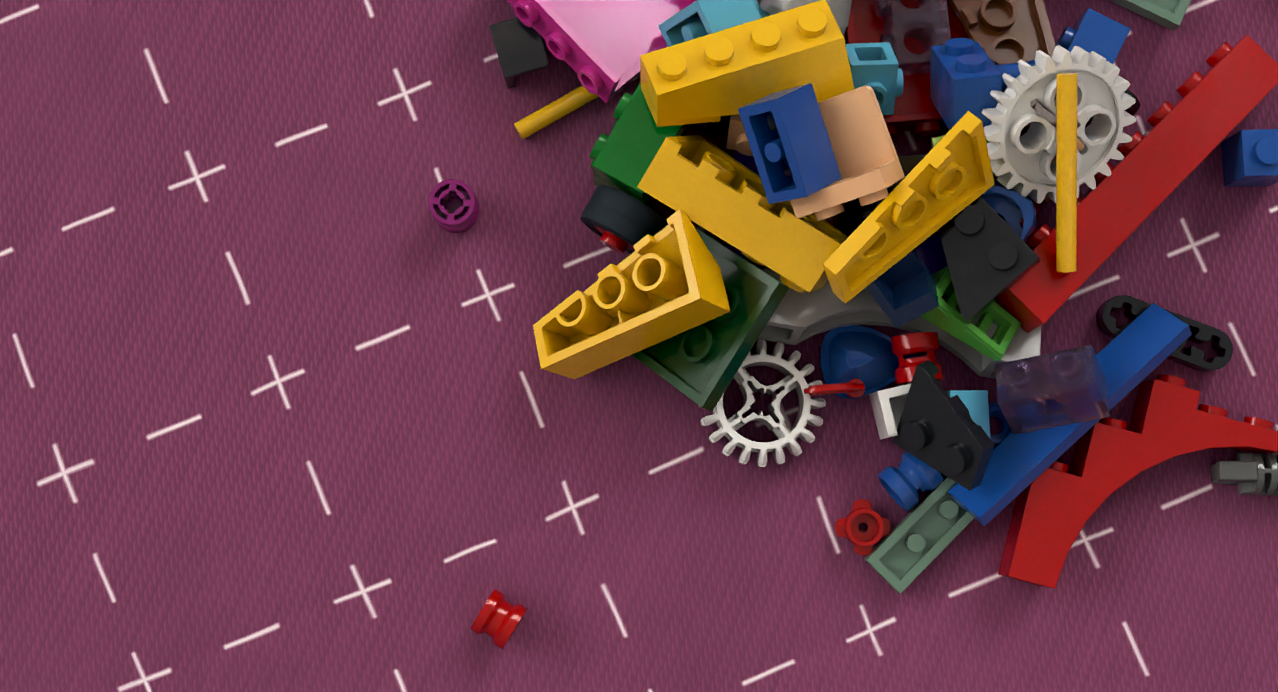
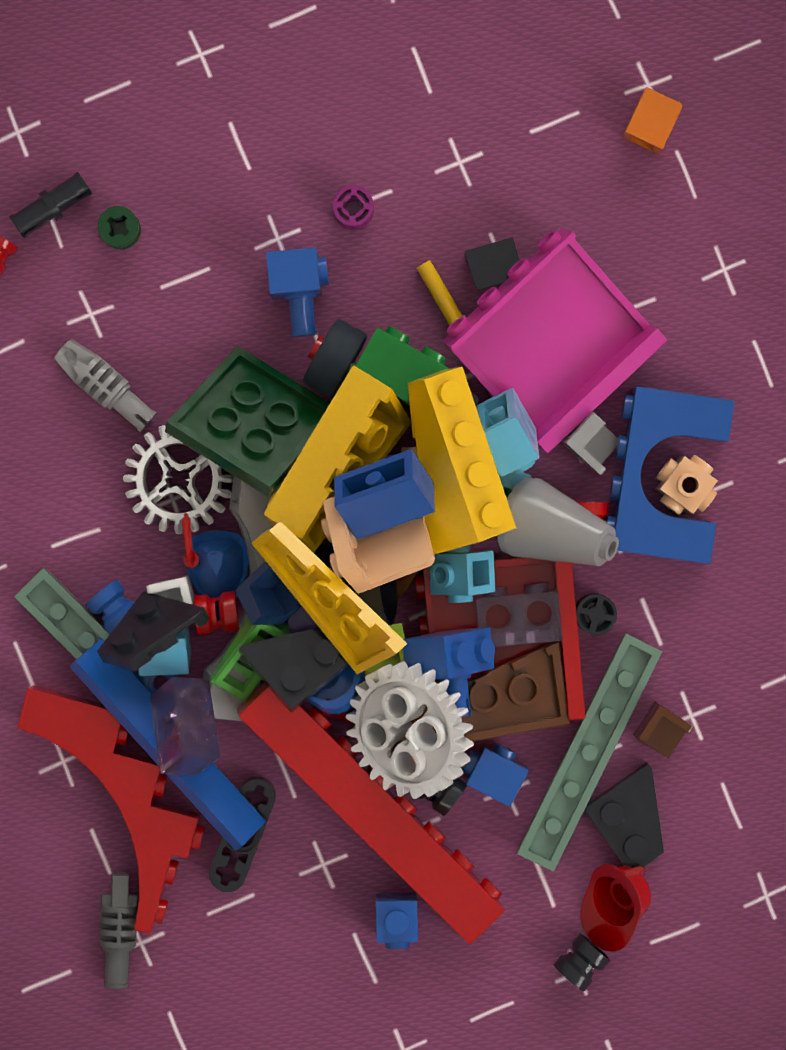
camera: 85 degrees right, 5 degrees up
yellow wedge [533,209,731,379] -> none
red plate [834,499,891,556] -> none
yellow bar [1056,73,1077,273] -> none
none -> black pin [9,172,92,239]
none -> light grey hinge [54,339,157,432]
none -> dark green wheel [97,206,141,250]
none -> blue brick [266,247,329,337]

